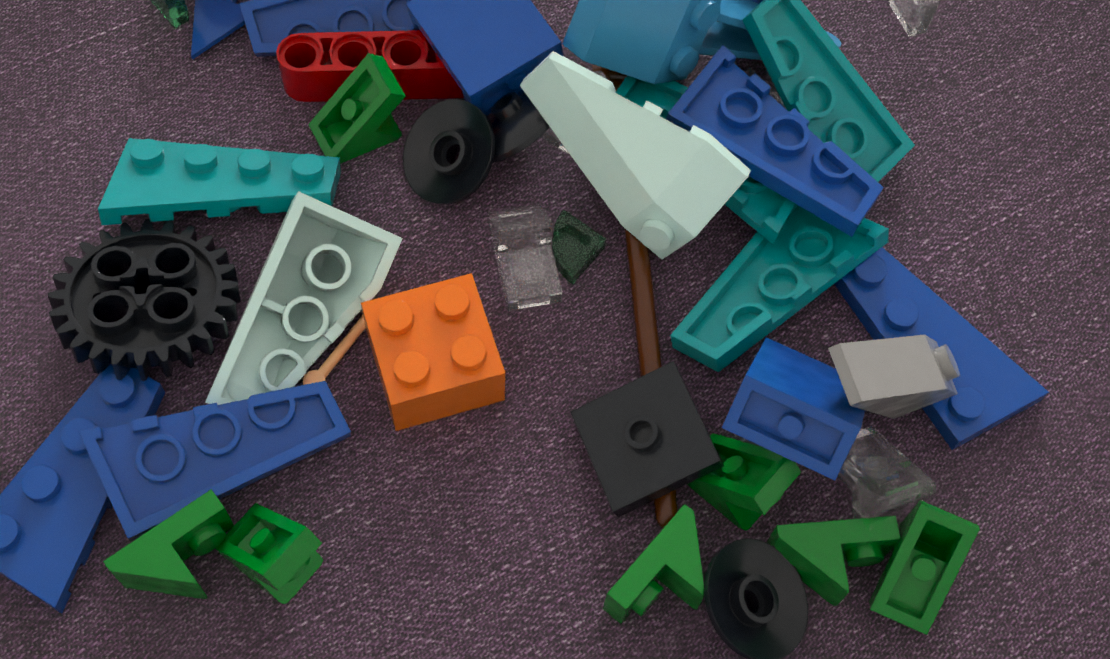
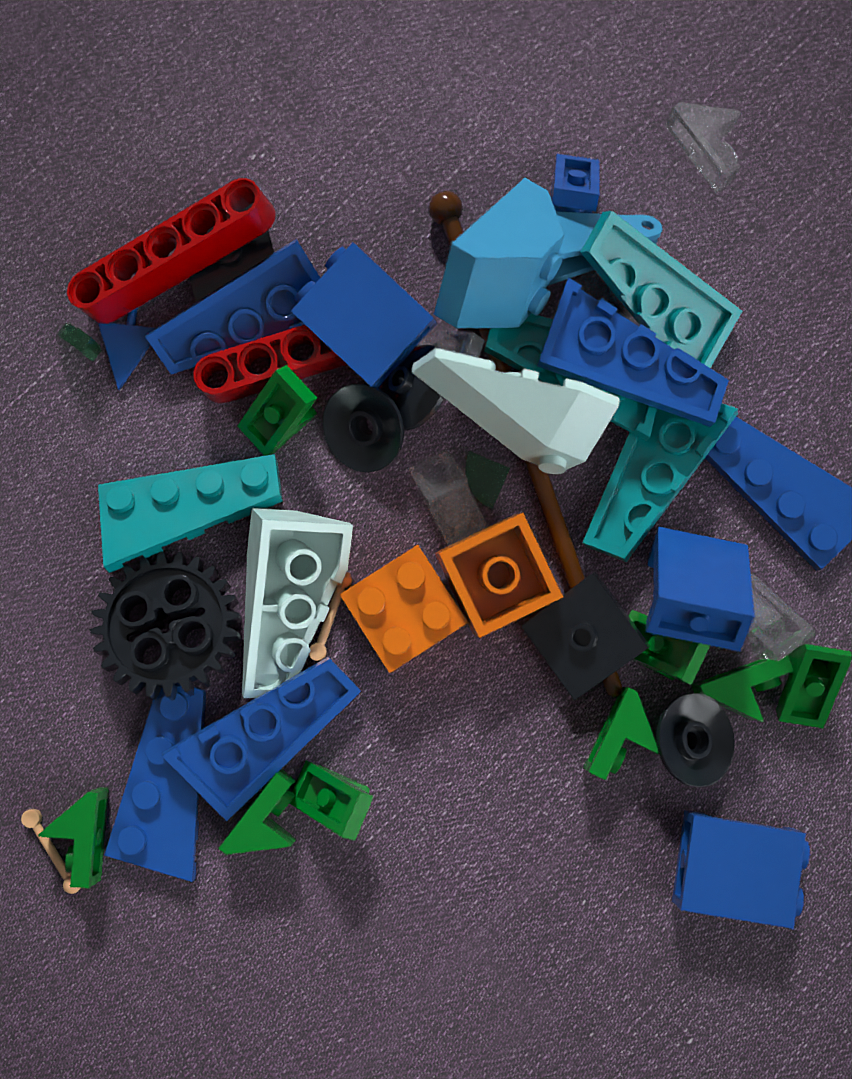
camera: 10 degrees left, 20 degrees up
light grey slope [828,335,960,419] -> none
none -> orange brick [435,513,563,638]

